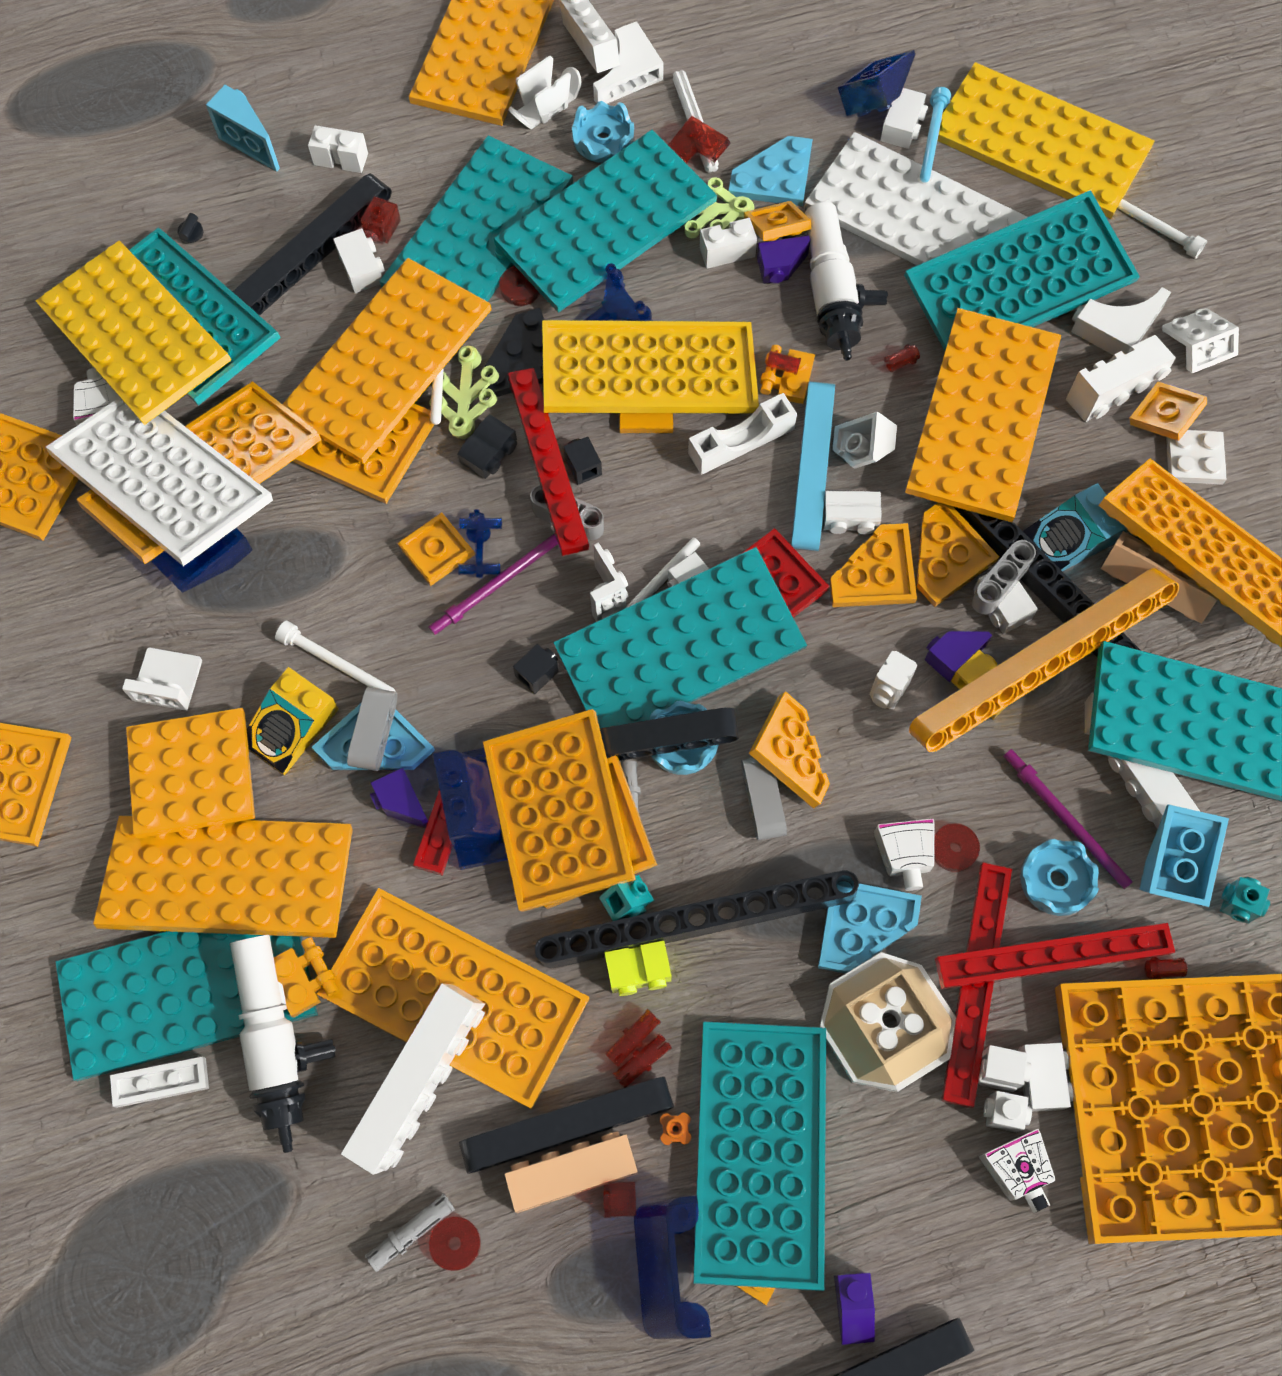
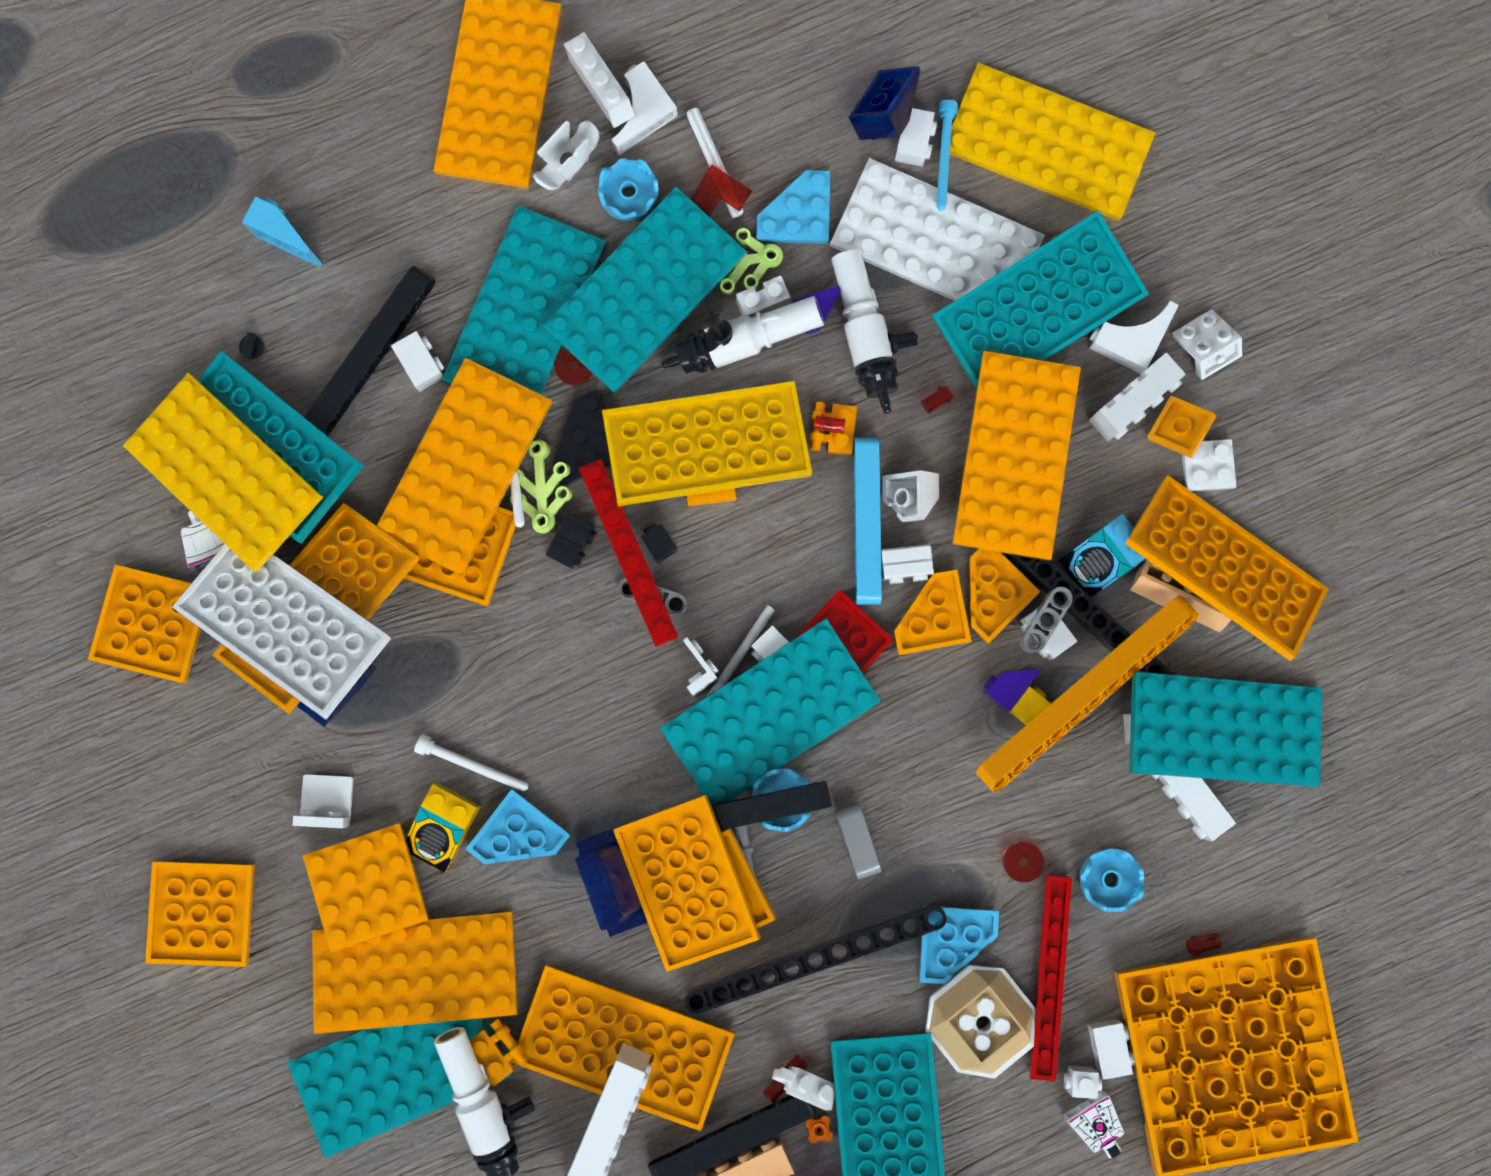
camera: 10 degrees left, 15 degrees up
white plate [110,1057,209,1108] -> none
white brick [308,125,368,173] -> none
light grey beam [347,687,397,771] -> none
clear red brick [361,196,401,244] -> none
dark purple slope [370,768,428,828] -> none
light orange plate [397,512,475,586] -> none
red plate [413,783,470,876] -> none
magenta bar [428,533,558,635] -> none
clear blue axle [458,509,502,578] -> none
black brick [513,644,559,694] -> none
clear blue axle [584,263,653,321] -> none
teal brick [599,875,654,921] -> none
clear red pin [604,1009,661,1068] -> none
neon yellow brick [605,941,672,996] -> none
white arch [688,393,797,475] -> none
light orange plate [744,201,811,241] -> none
light orange plate [749,691,830,808] -> none
white brick [869,651,917,709] -> none
white torso [874,819,934,891] -> none
red plate [935,923,1176,989] -> none
white brick [978,1045,1032,1092] -> none
magenta bar [1003,749,1133,889] -> none
white piece [1117,199,1207,259] -> none
medium azure slope [1139,804,1229,907] -> none
teal brick [1220,877,1270,924] -> none
none -> white piece [661,296,824,374]
none -> white hinge [772,1066,835,1111]

